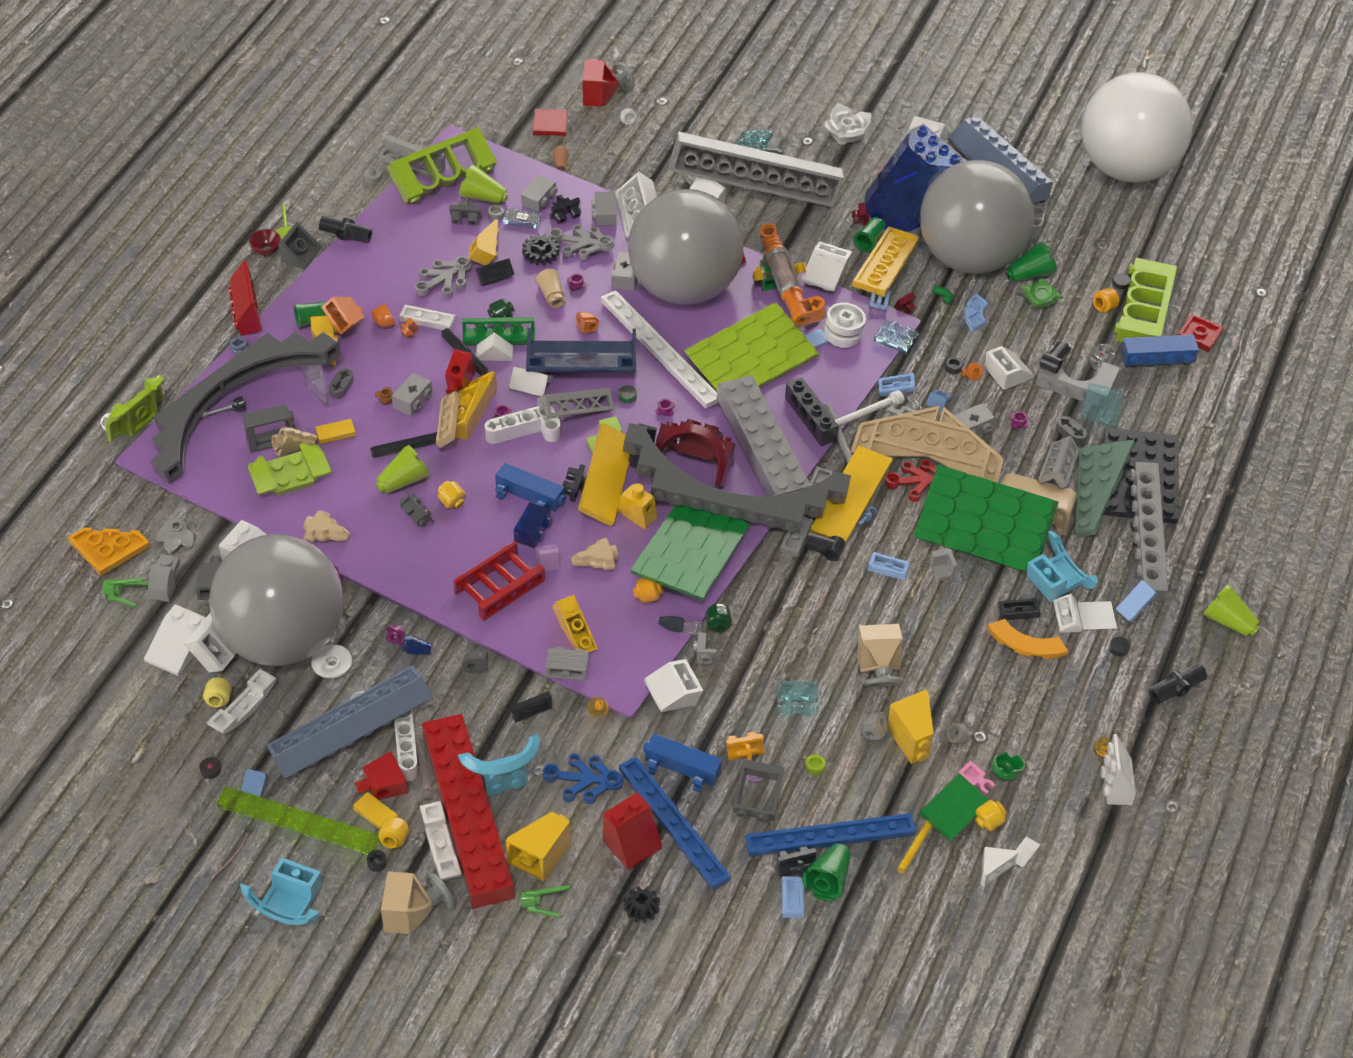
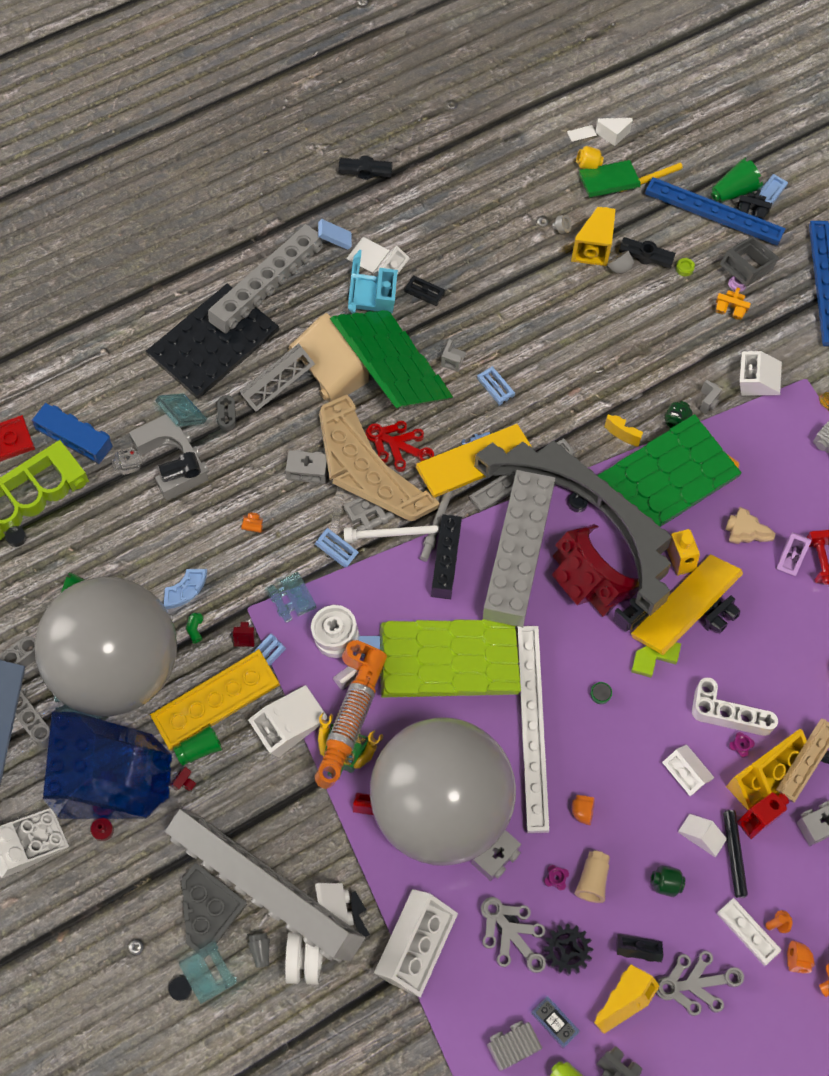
camera: 145 degrees left, 15 degrees up
green fence [462,317,535,346] -> none
light grey tile [487,205,505,221] -> none
blue brick [495,463,566,516] -> none
clear blue brick [513,502,553,548] -> none
dark blue slope [526,328,636,372] -> none
light grey fence [537,388,614,418] -> none
black hips [549,195,581,224] -> none
yellow slope [552,595,598,653] -> none
light grey brick [592,191,617,226] -> none
blue brick [643,733,722,792] -> none
magenta plate [655,399,675,416] -> none
piece [658,616,703,635] -> none
clear light blue plate [776,681,818,716] -> none
black piece [804,532,846,561] -> none
white brick [824,103,871,145] -> none
tan piece [857,624,905,687] -> none
medium blue slope [927,389,953,411] -> none
black tile [945,357,963,375] -> none
bright pink plate [956,761,995,796] -> none
white slope [984,346,1034,390] -> none
light orange tile [987,619,1068,659] -> none
green hair [991,752,1025,781] -> none
magenta plate [1009,411,1029,428] -> none
bright green hair [1020,279,1064,308] -> none
sand green wing [1075,440,1136,537] -> none
light orange head [1093,288,1120,312] -> none
clear yellow tile [1093,737,1112,758] -> none
white slope [1101,734,1136,805] -> none
black tile [1109,637,1130,657] -> none
lime cone [1203,584,1260,637] -> none
none -> yellow slope [604,415,643,447]
none -> black piece [619,237,676,269]

